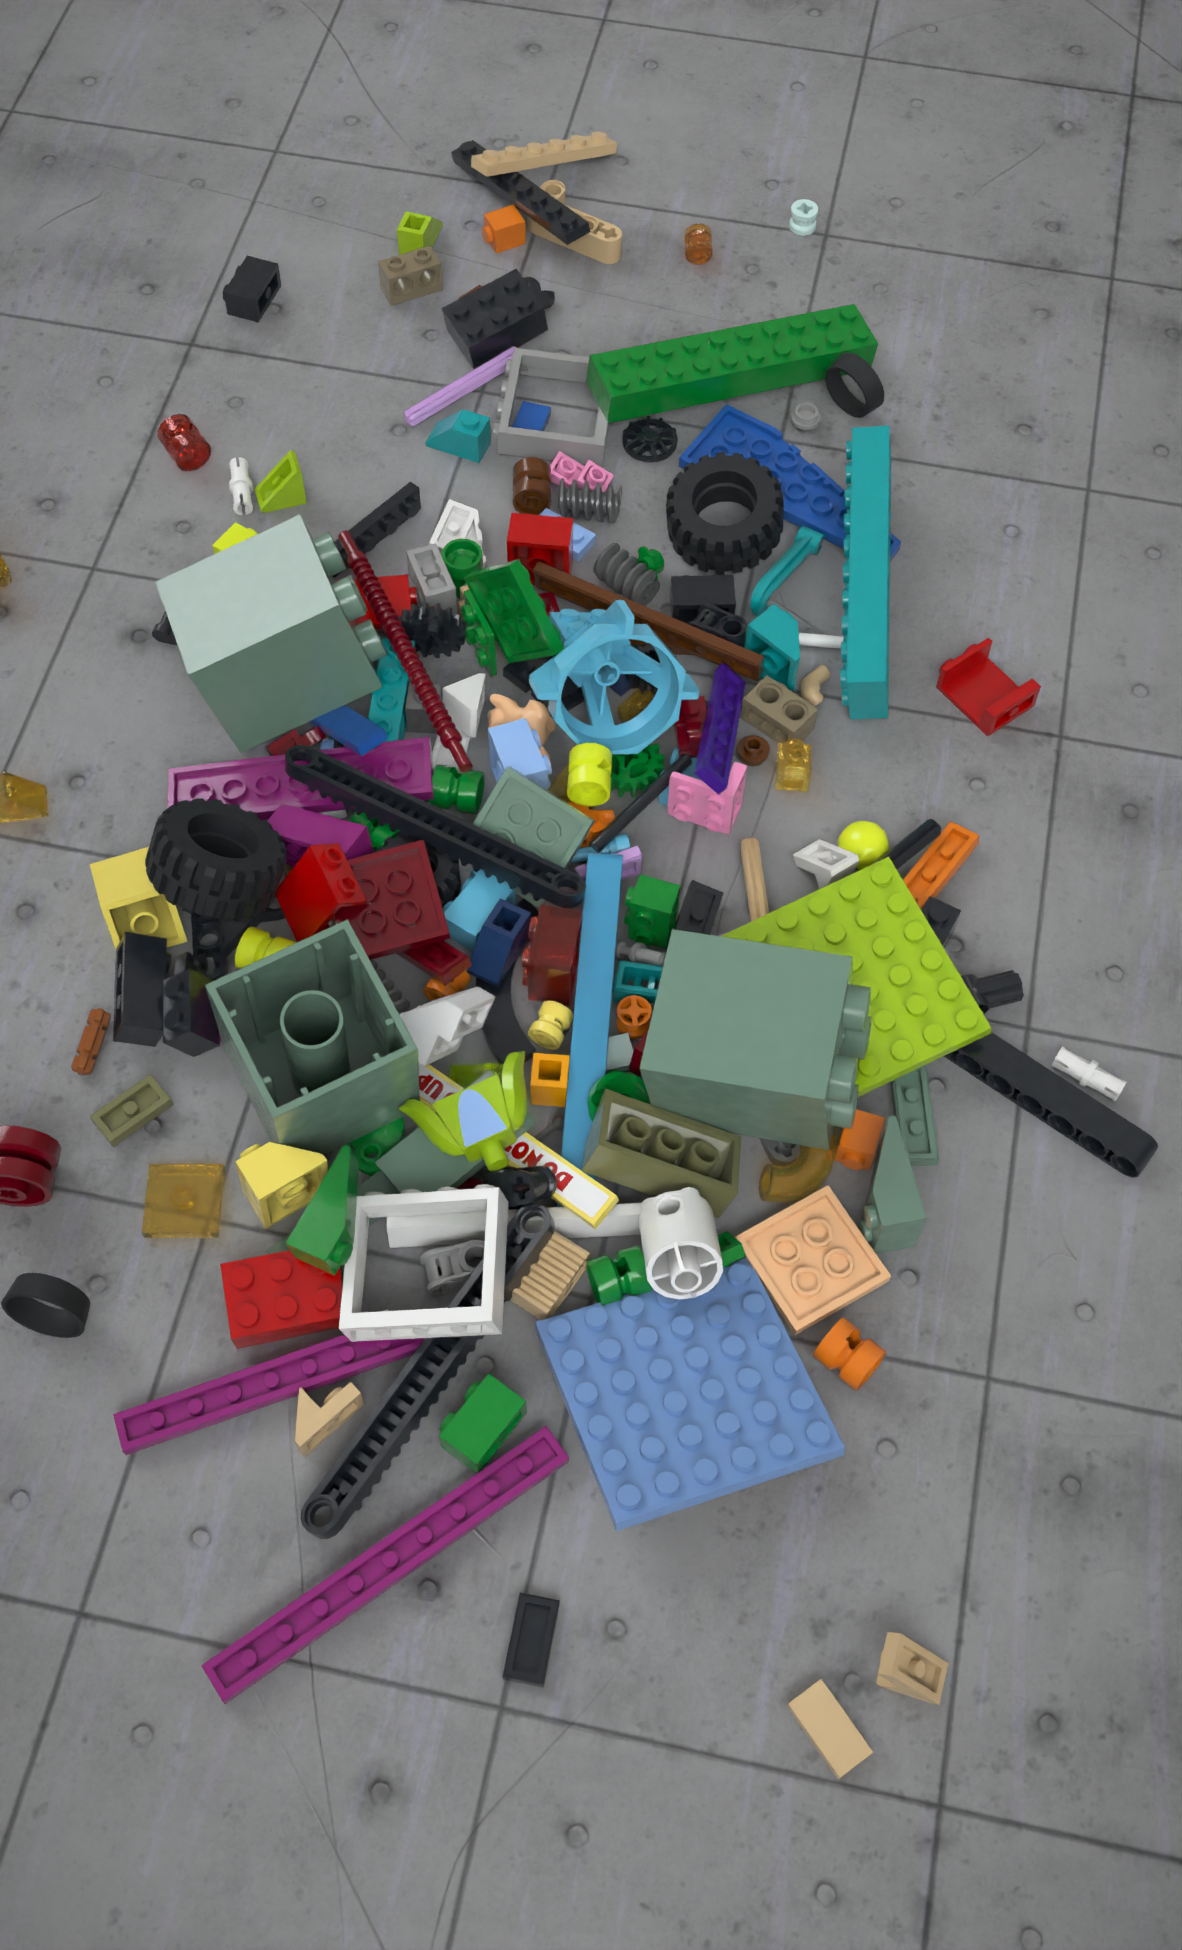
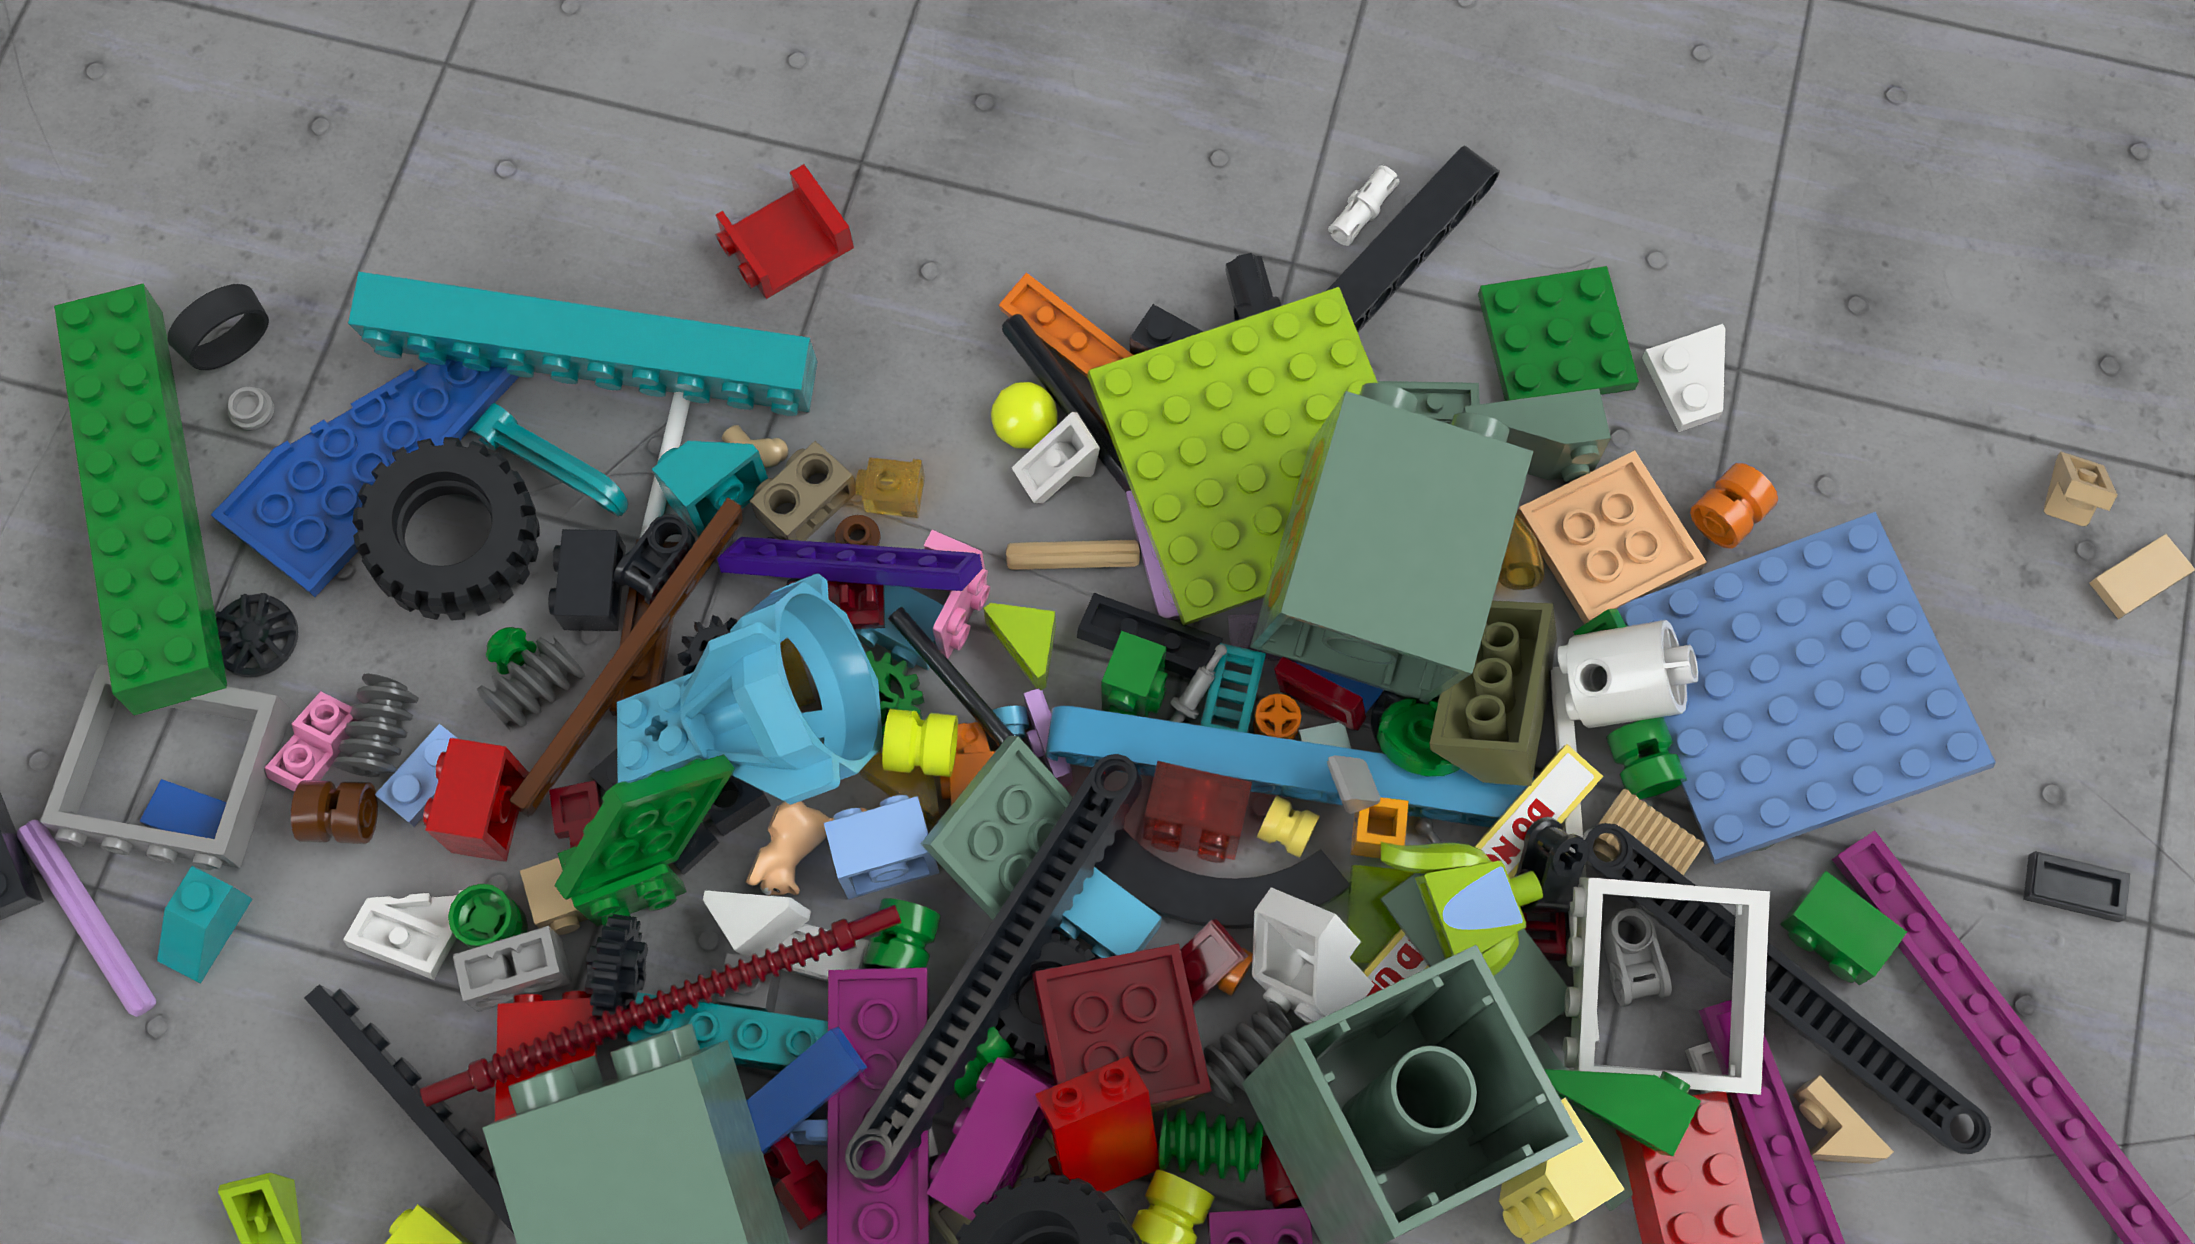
camera: 85 degrees left, 10 degrees up
dark blue slope [467,898,532,987] -> none
none -> lime slope [983,603,1056,691]
none -> light grey slope [1327,755,1381,815]
none -> green plate [1478,266,1639,401]
none -> white wing [1642,324,1725,432]

